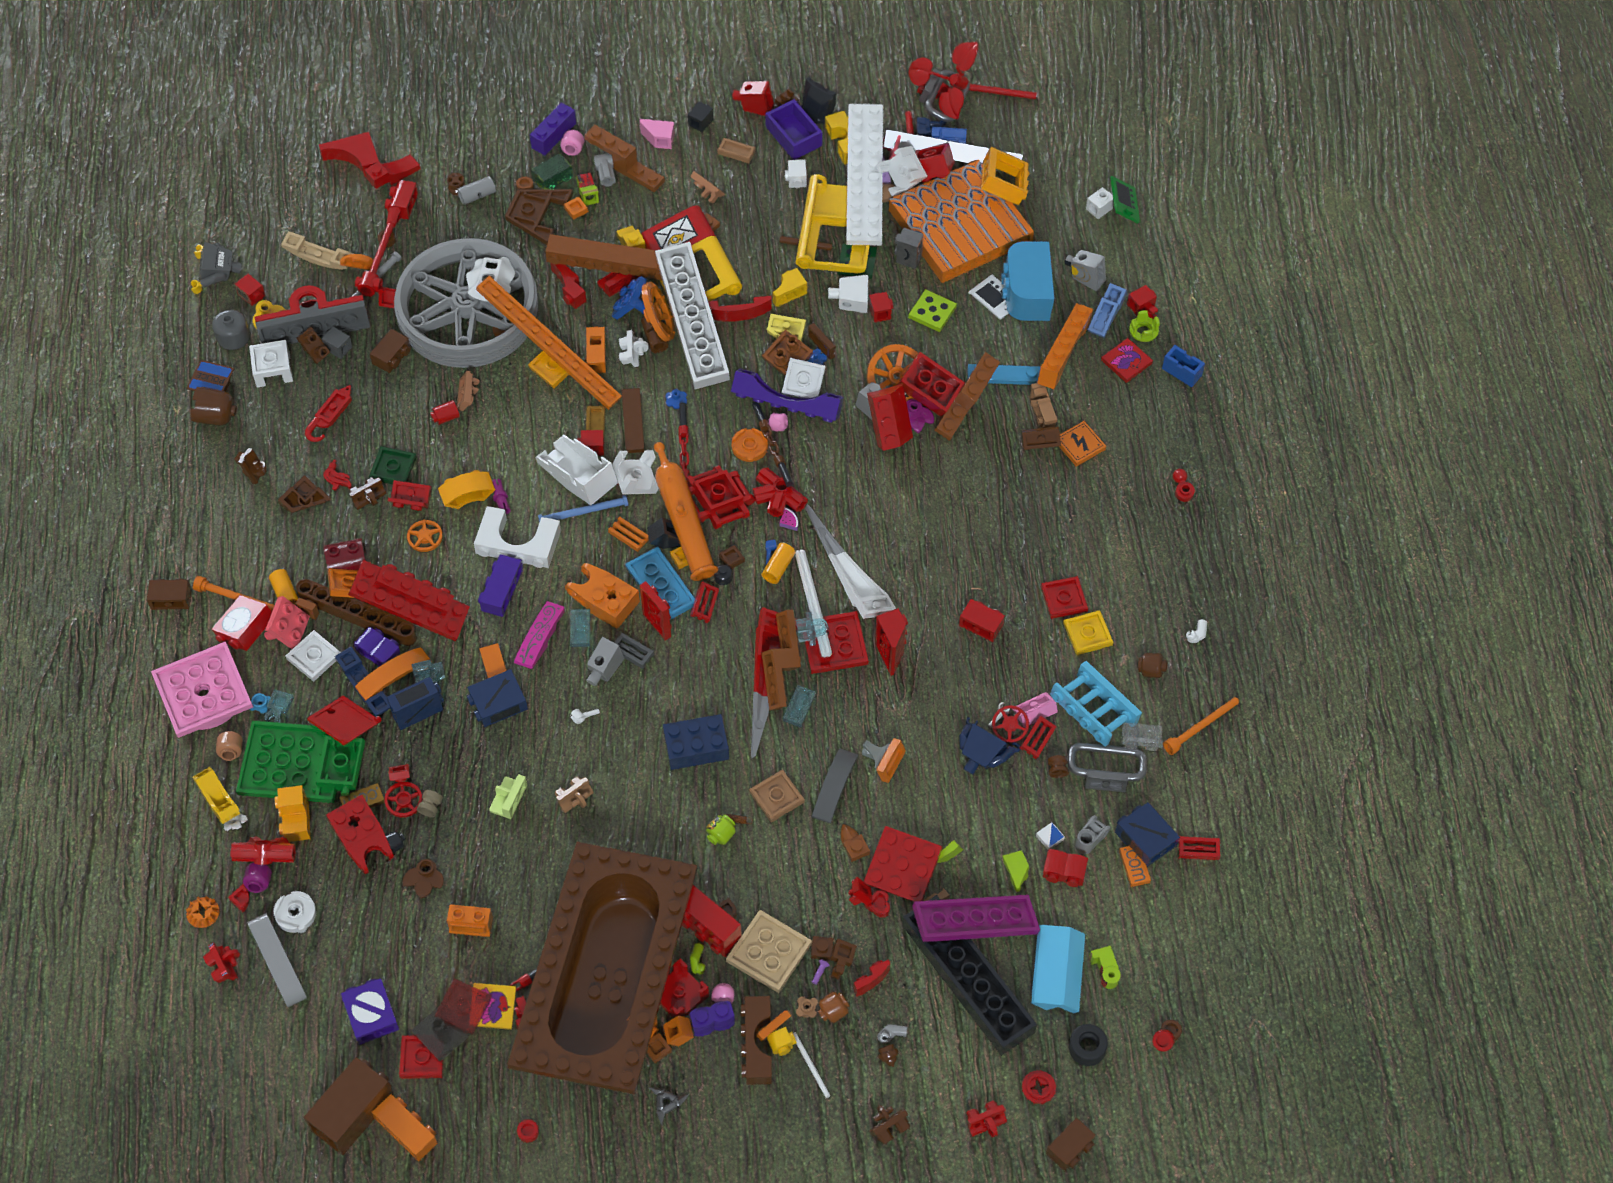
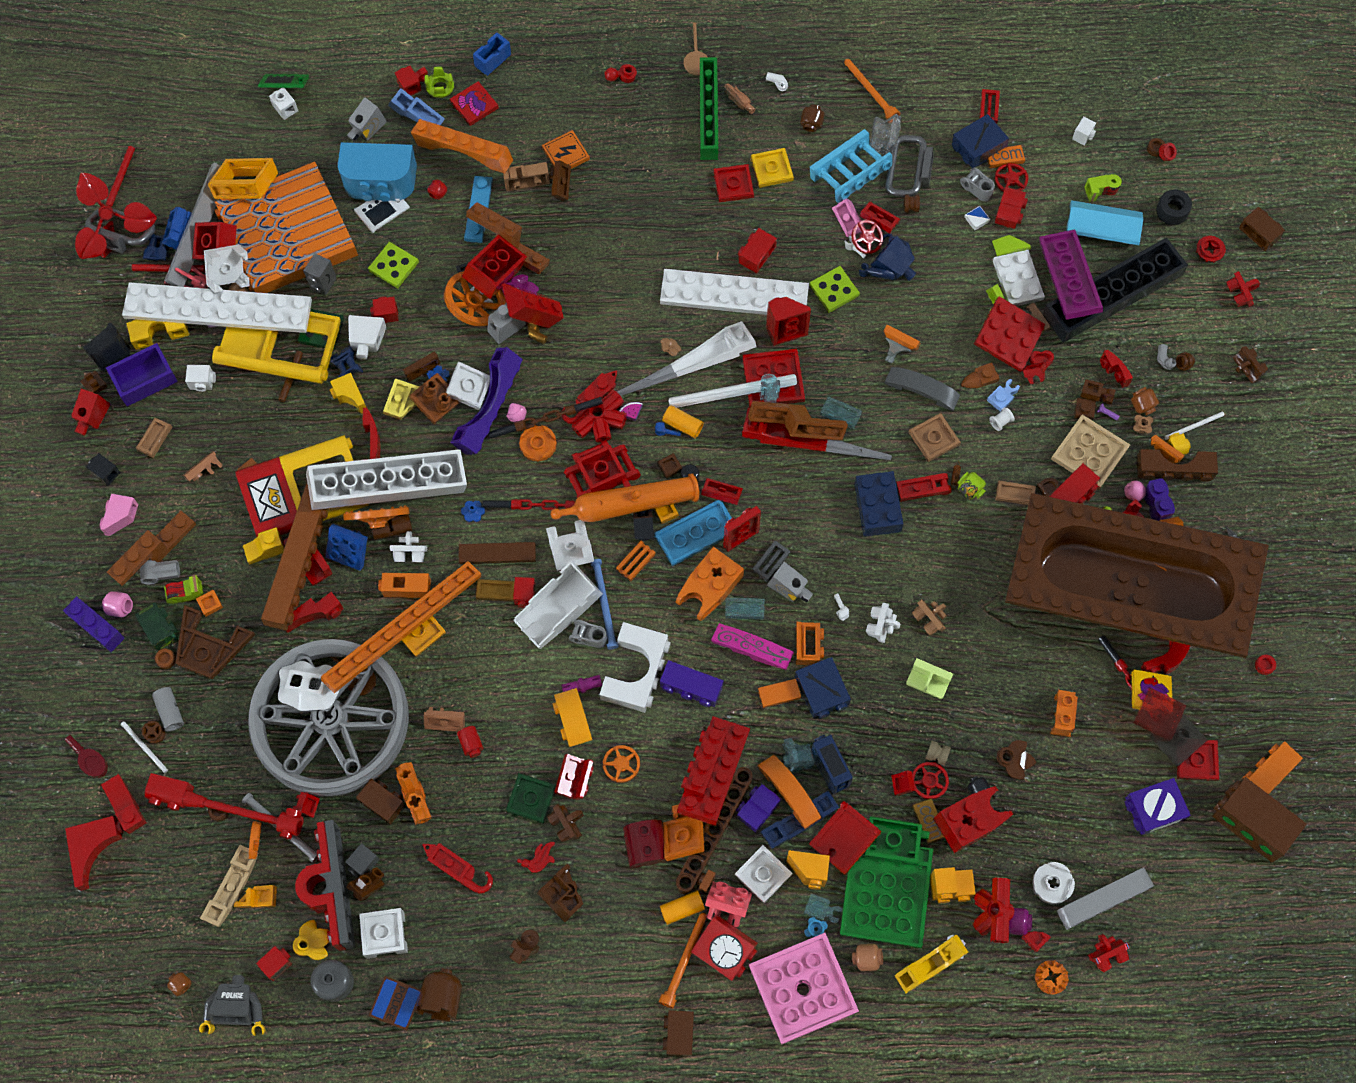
camera: 85 degrees left, 10 degrees up
none -> dark red piece [65,735,108,778]
none -> white axle [121,722,168,773]
none -> dark orange piece [167,972,192,996]
none -> light orange slope [234,885,277,908]
none -> dark blue piece [331,346,363,377]
none -> orange piece [395,762,432,825]
none -> red piece [427,179,448,200]
none -> pearl gold arm [527,323,548,345]
none -> red plate [561,370,617,424]
none -> light grey piece [569,620,608,648]
none -> white plate [660,269,809,315]
none -> medium nougat plant [660,338,681,356]
none -> medium nougat piece [684,22,707,75]
none -> green brick [700,57,718,160]
none -> nougat piece [723,83,756,114]
none -> light orange slope [786,850,830,890]
none -> orange window [796,621,824,665]
none -> lime tile [809,266,860,313]
none -> white hips [866,603,901,643]
none -> red plate [896,473,952,502]
none -> light blue plate [987,379,1020,412]
none -> white bush [989,407,1015,431]
none -> white plate [993,250,1045,306]
none -> red wheel [994,163,1028,192]
none -> medium nougat tile [995,481,1036,505]
none -> white plate [1072,117,1096,146]

